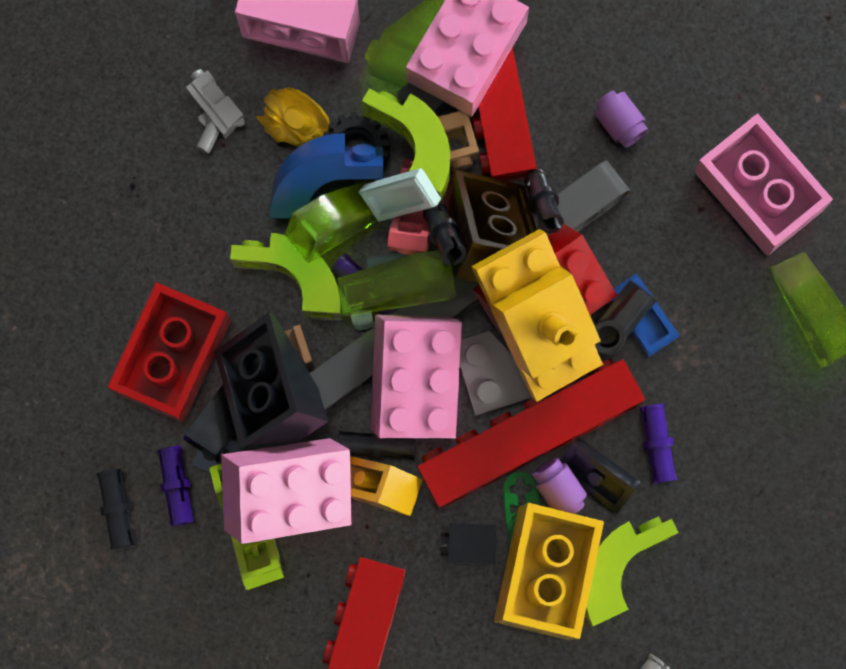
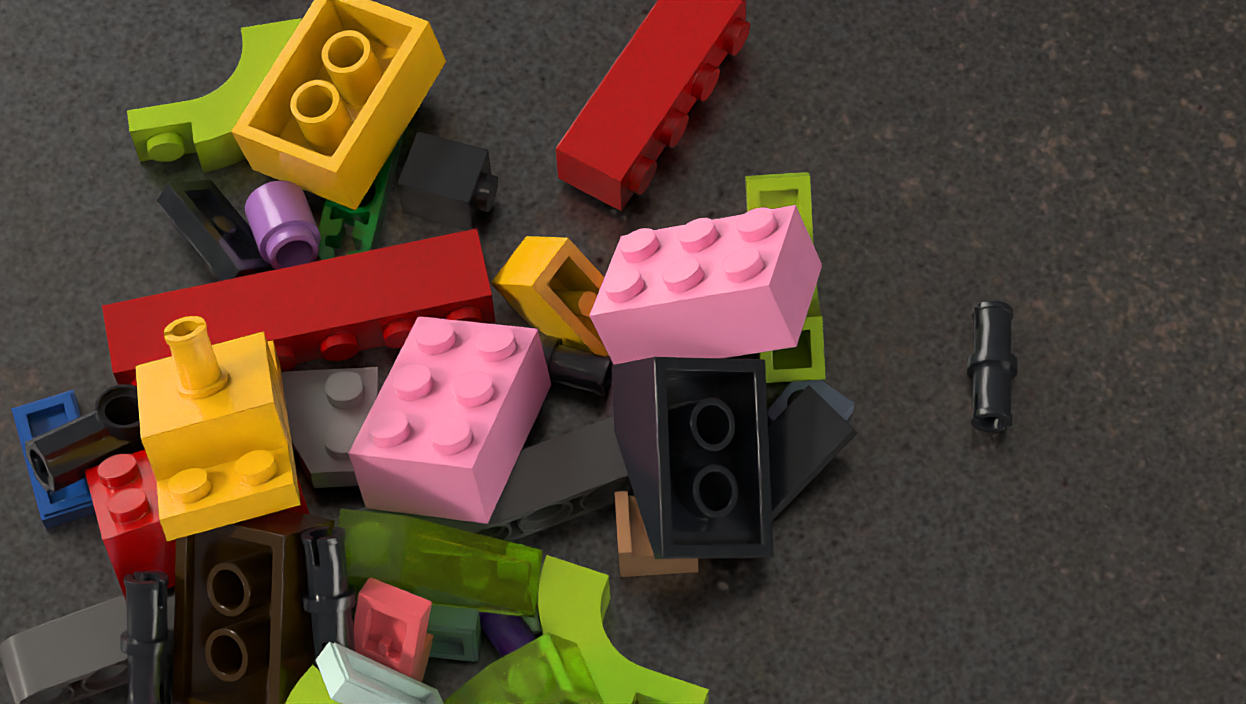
camera: 165 degrees left, 15 degrees down
red brick [107,282,231,424] -> none
dark purple pin [157,446,194,527] -> none
dark purple pin [640,404,677,484] -> none

